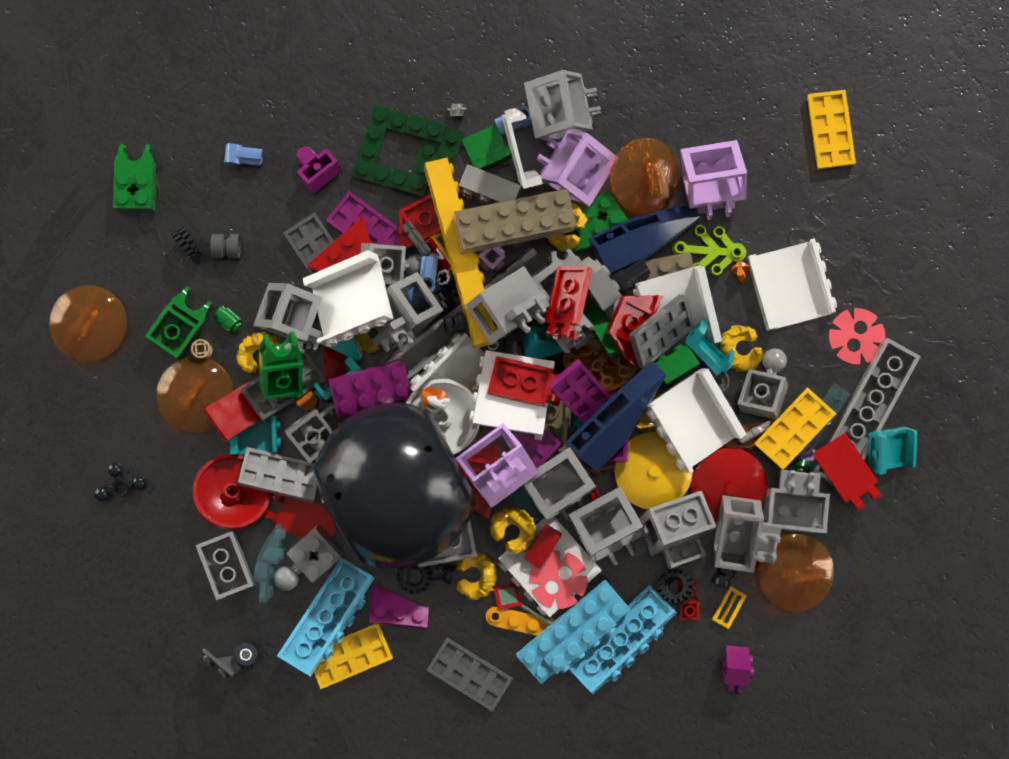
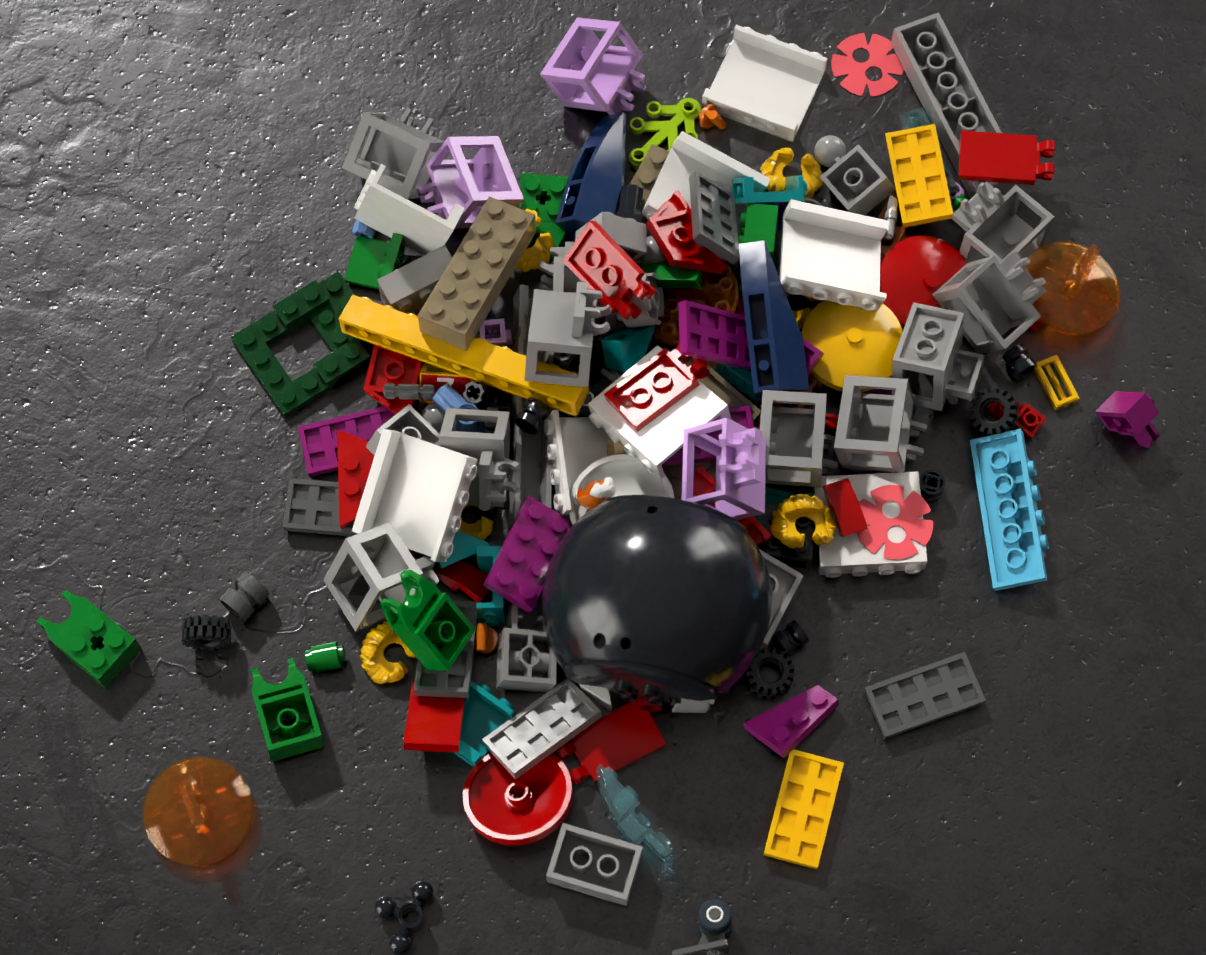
camera: 45 degrees left, 15 degrees down
clear orange bracket [157,357,234,433] -> none
tan wheel [191,339,213,360] -> none
medium blue piece [224,143,263,166] -> none
light grey brick [274,524,344,591] -> none
medium azure plate [277,558,375,677] -> none
magenta brick [296,146,342,194] -> none
light grey plate [448,104,467,116] -> none
yellow piece [456,550,498,600] -> none
light orange plate [486,607,556,635] -> none
piece [493,583,552,625] -> none
medium azure plate [516,580,631,684] -> none
clear orange bracket [610,138,679,215] -> none
teal panel [867,427,917,475] -> none

